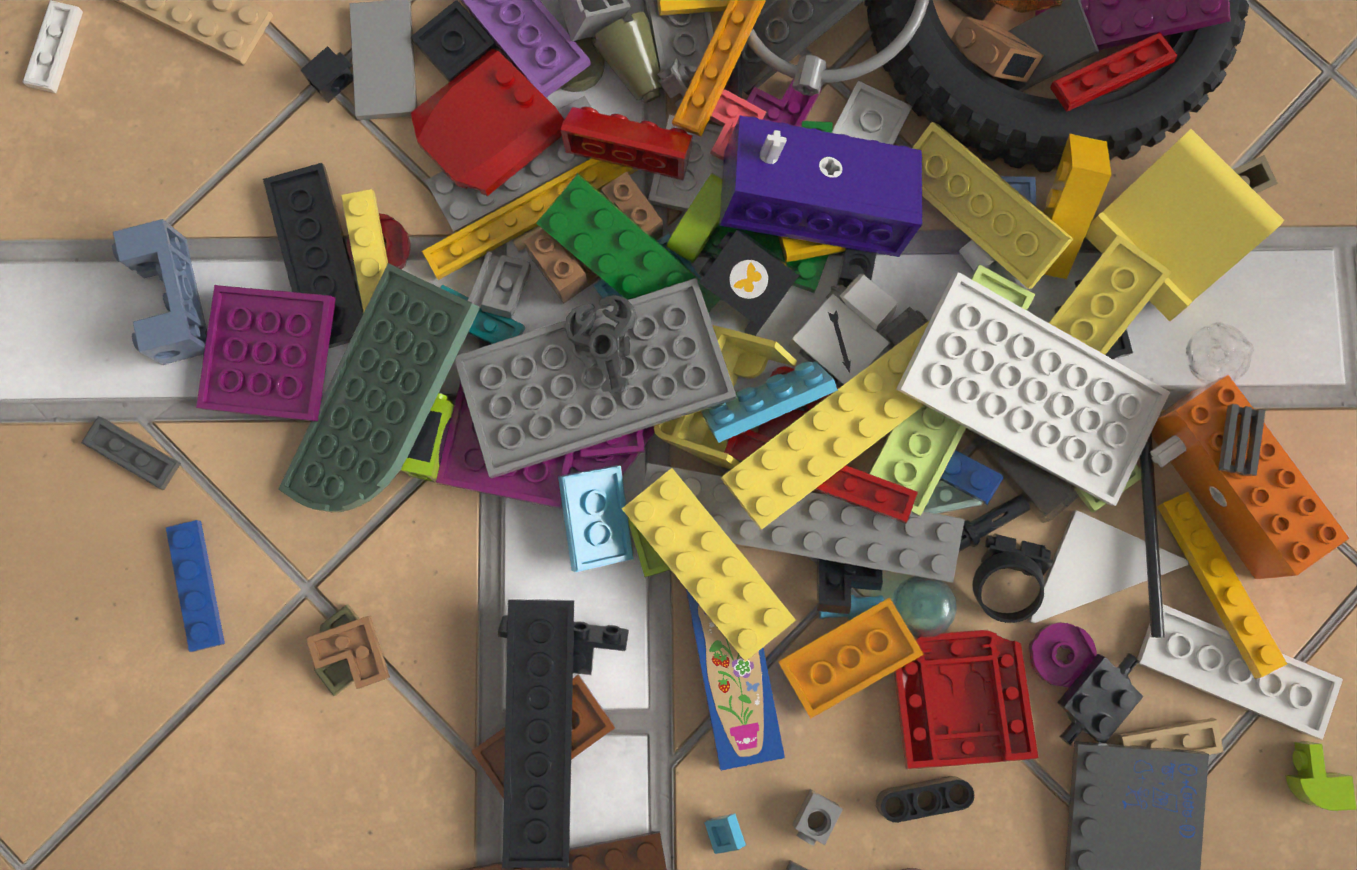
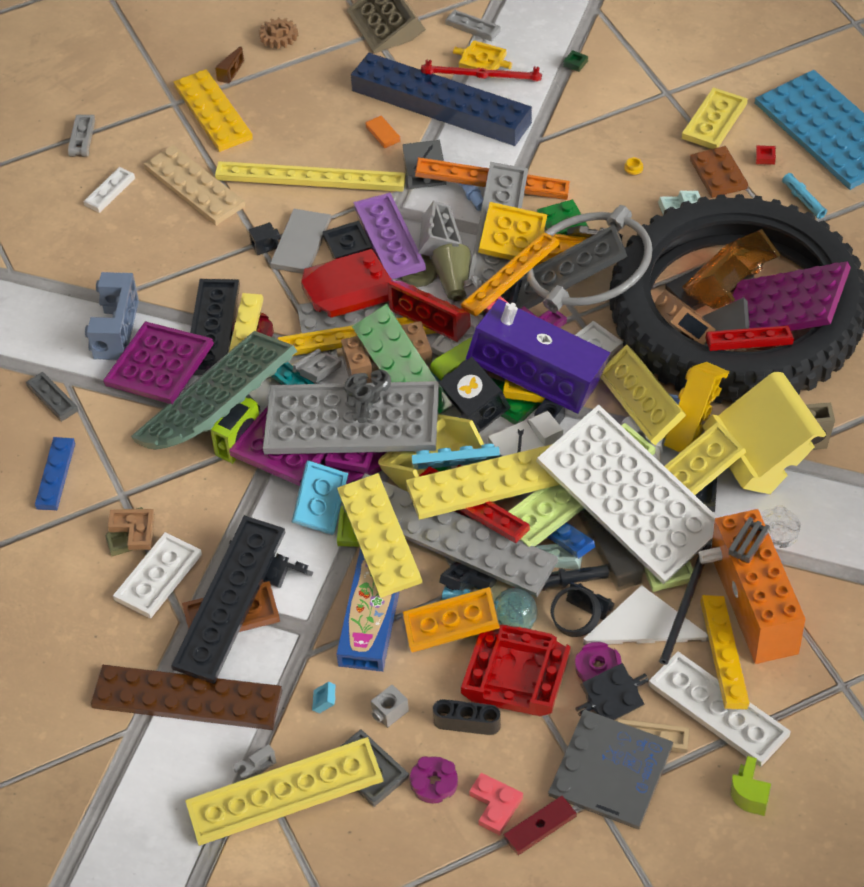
camera: 25 degrees right, 30 degrees down
none -> white plate [113,532,202,619]

